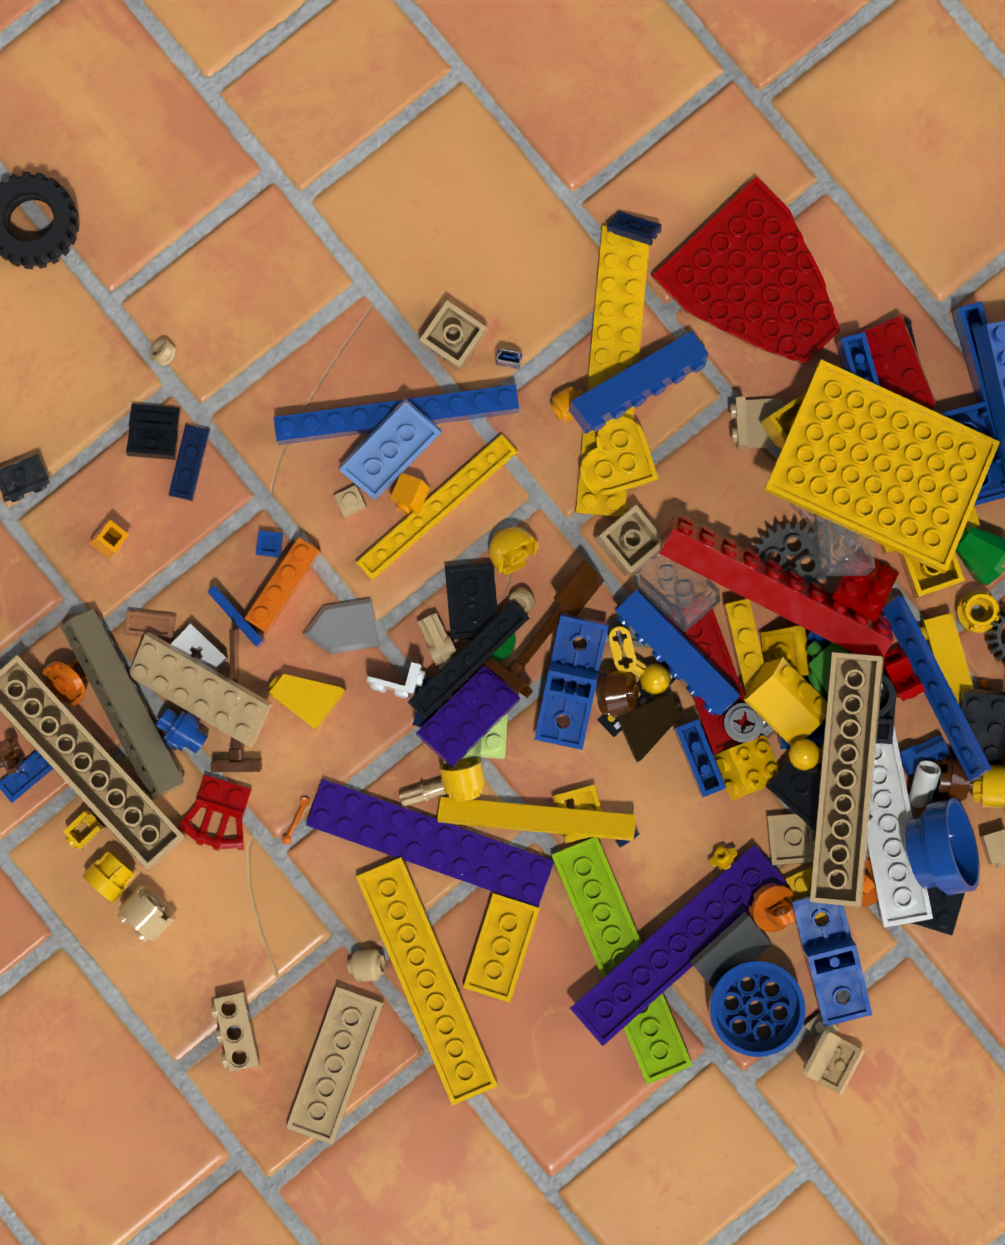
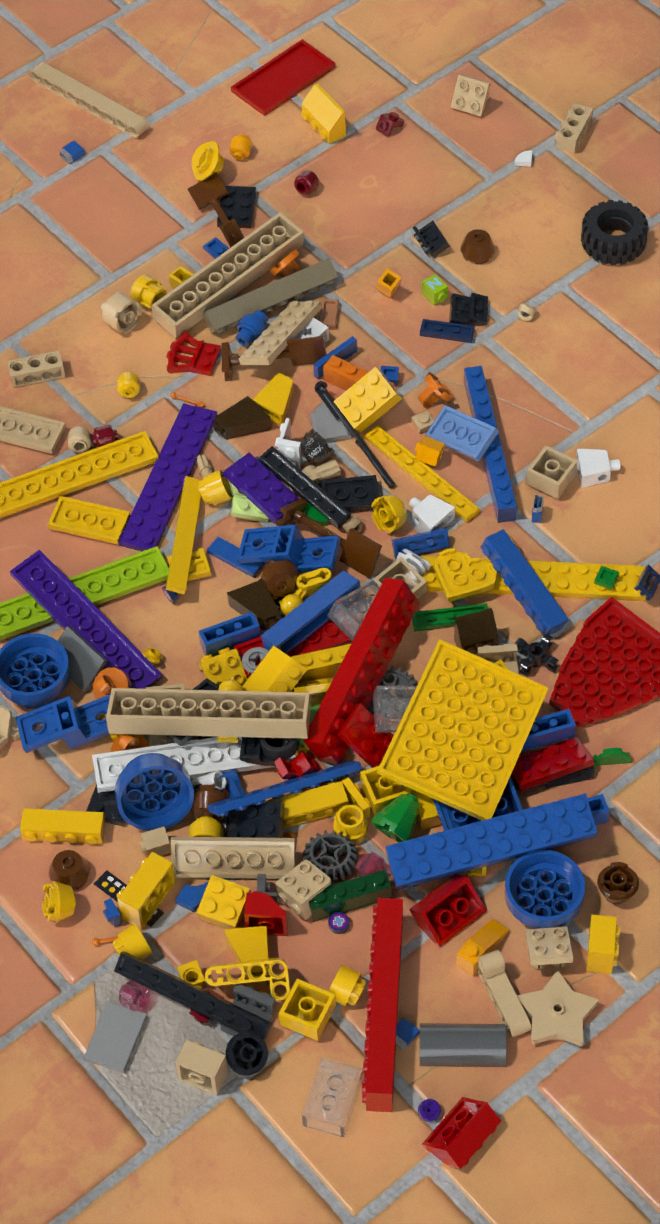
camera: 90 degrees right, 30 degrees down
none -> yellow brick [20,808,105,845]
none -> dark red head [91,425,119,448]
none -> yellow head [117,372,140,398]
none -> blue tile [207,537,264,578]
none -> dark brown slope [214,396,271,440]
none -> clear smoke cone [301,428,335,465]
none -> black bar [315,381,395,488]
none -> yellow brick [334,367,403,433]
none -> yellow plate [342,777,371,819]
none -> blue tile [391,527,450,559]
none -> white arm [396,549,431,575]
none -> white torso [409,495,455,532]
none -> green tile [412,603,488,632]
none -> orange tile [418,372,454,408]
none -> lime brick [421,274,448,306]
none -> dark brown slope [454,608,499,655]
none -> reddish brown cone [461,229,495,264]
none -> black pin [515,634,558,676]
none -> white torso [576,449,620,488]
none -> green tile [593,748,632,766]
none -> green tile [594,566,619,590]

